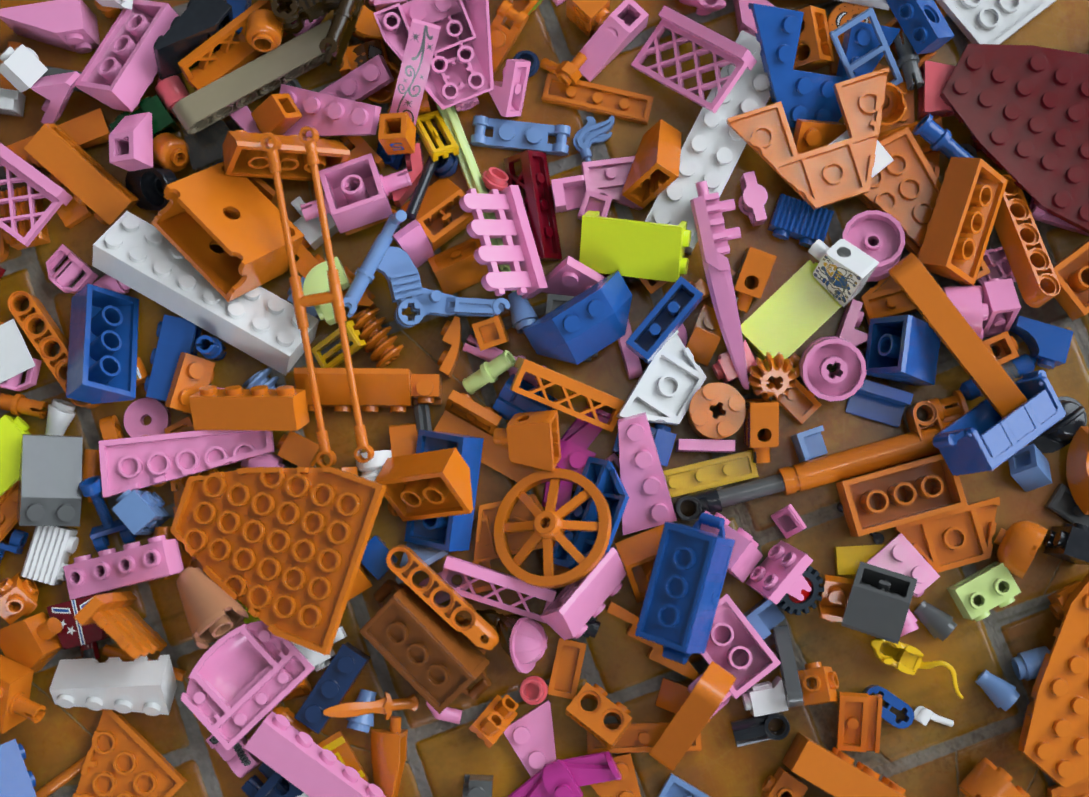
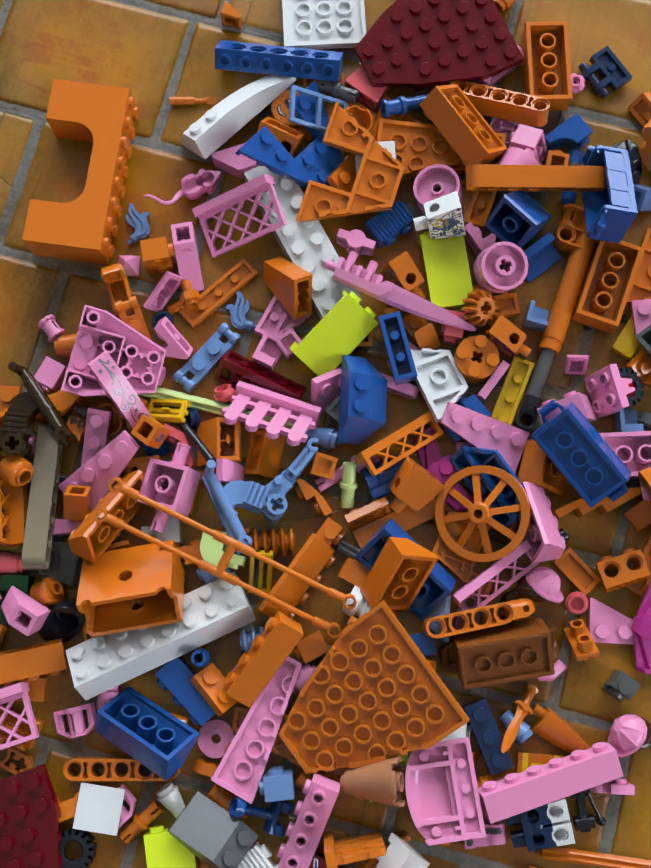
camera: 55 degrees left, 5 degrees down
none -> bright pink slope [143,271,184,312]

